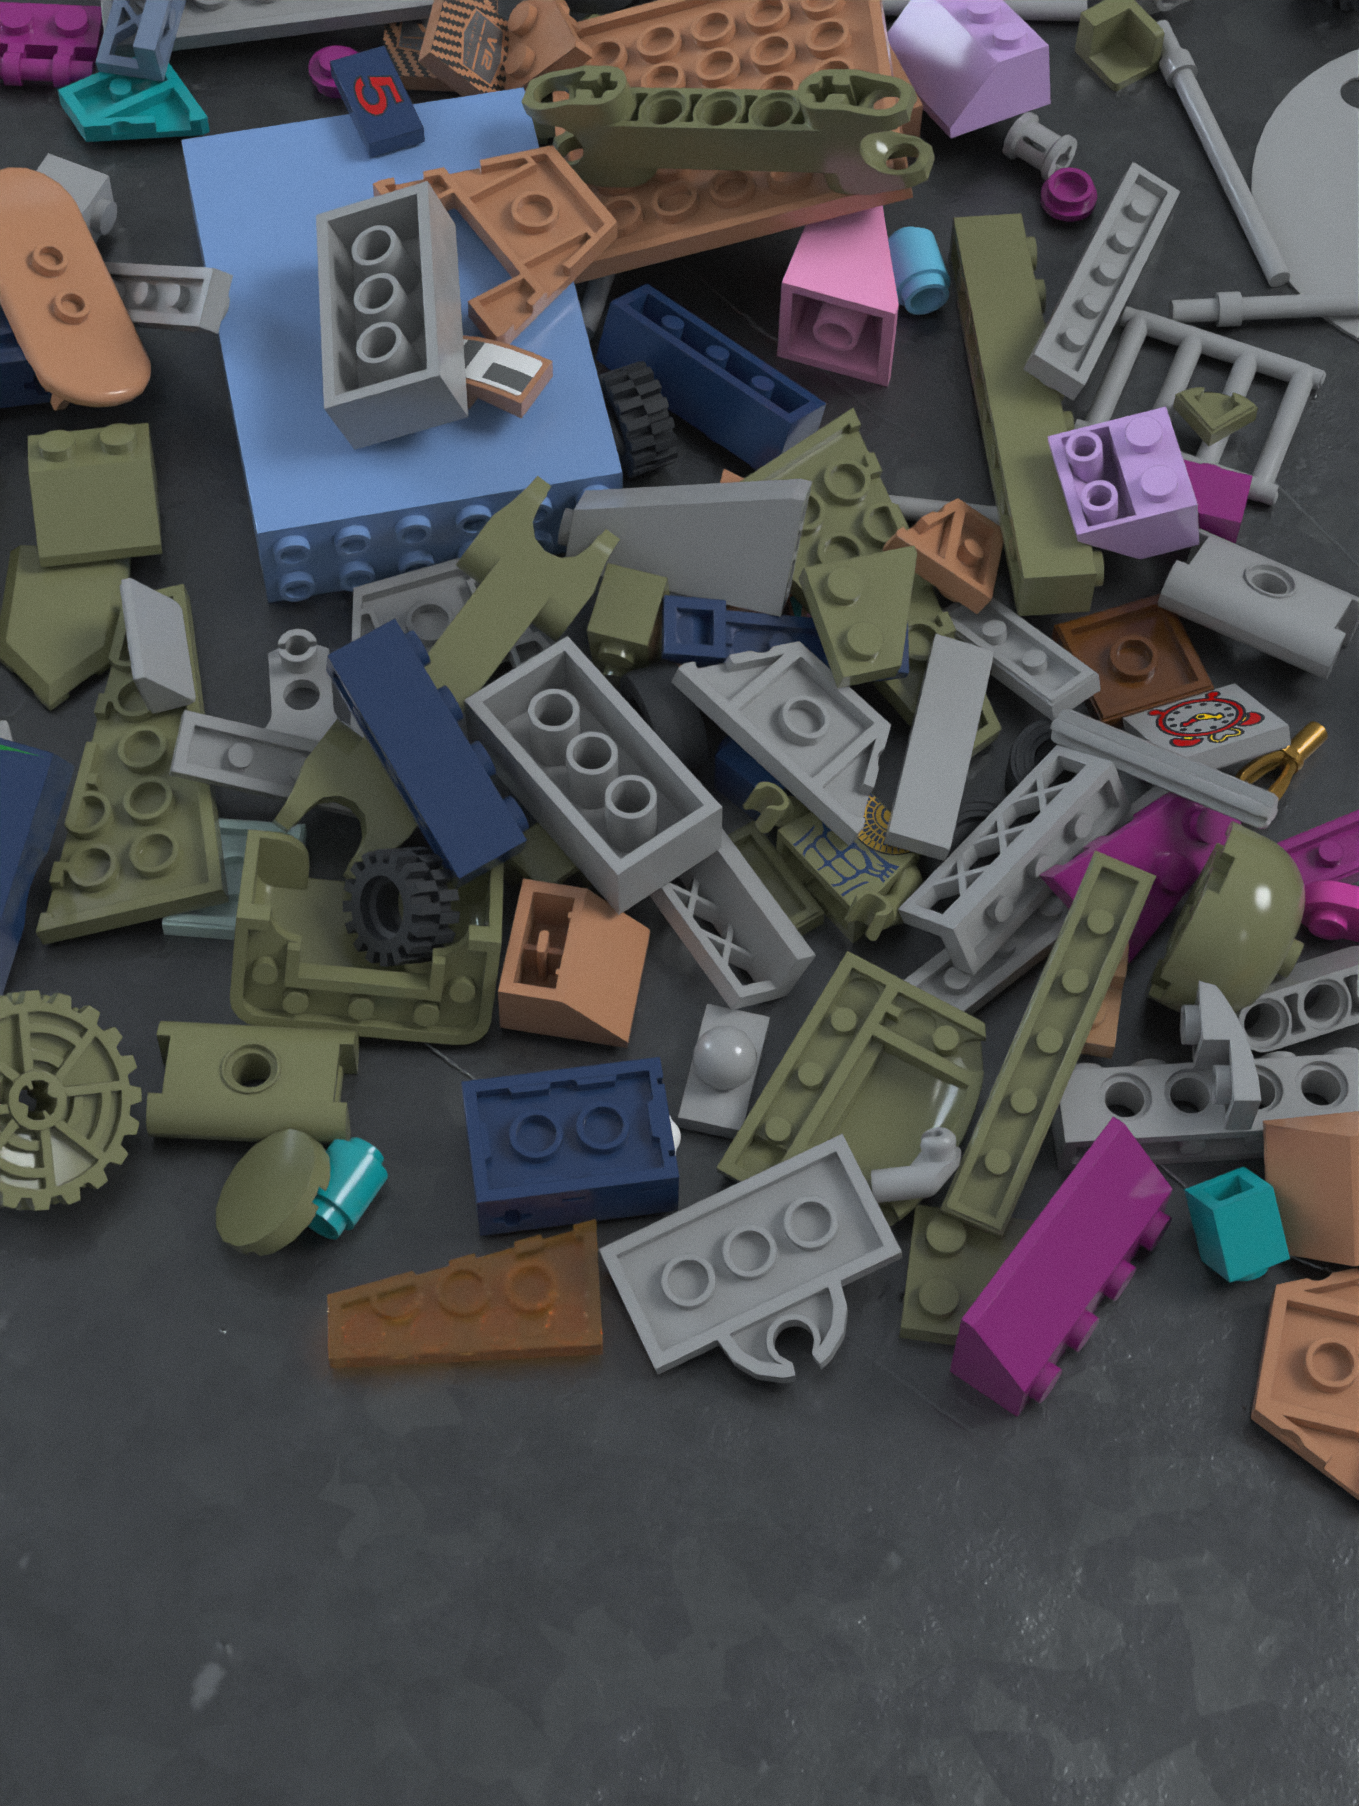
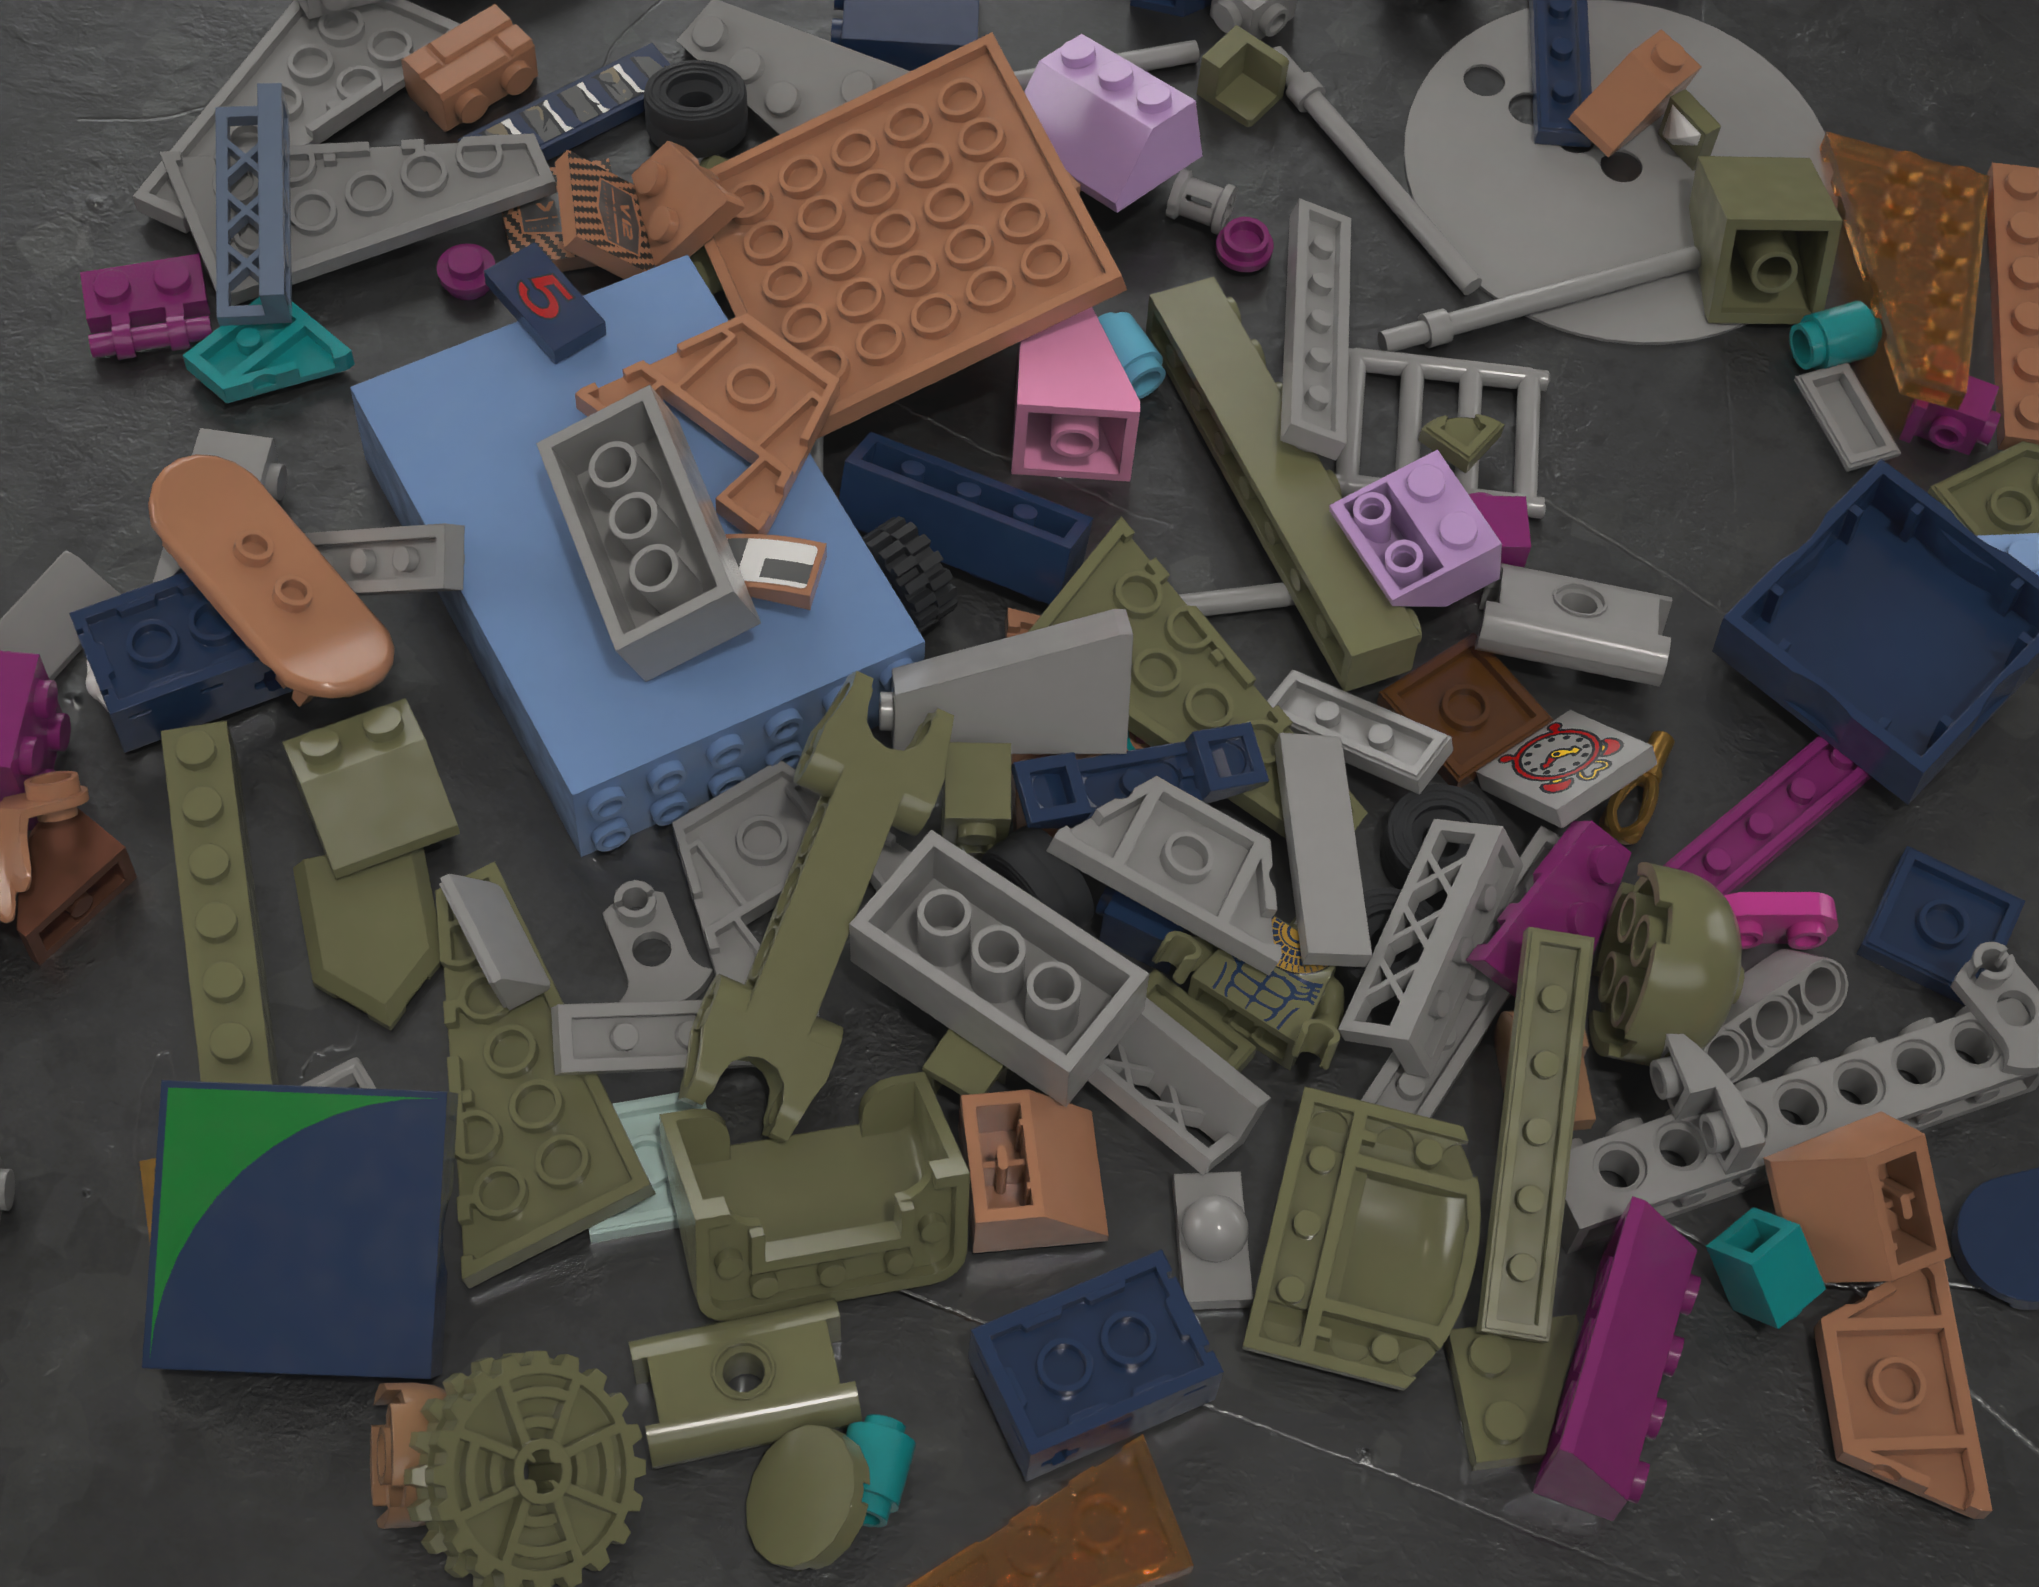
camera: 20 degrees left, 0 degrees up
dark blue brick [326,618,529,889] -> none
black tyre [342,847,460,967] -> none
olive piece [521,65,935,195] -> none
light grey plate [599,1134,902,1383] -> none
olive wing [798,545,917,688] -> none
light grey arm [871,1127,961,1203] -> none
nougat wing [882,498,1003,614] -> none
light grey axle [1050,709,1278,829] -> none

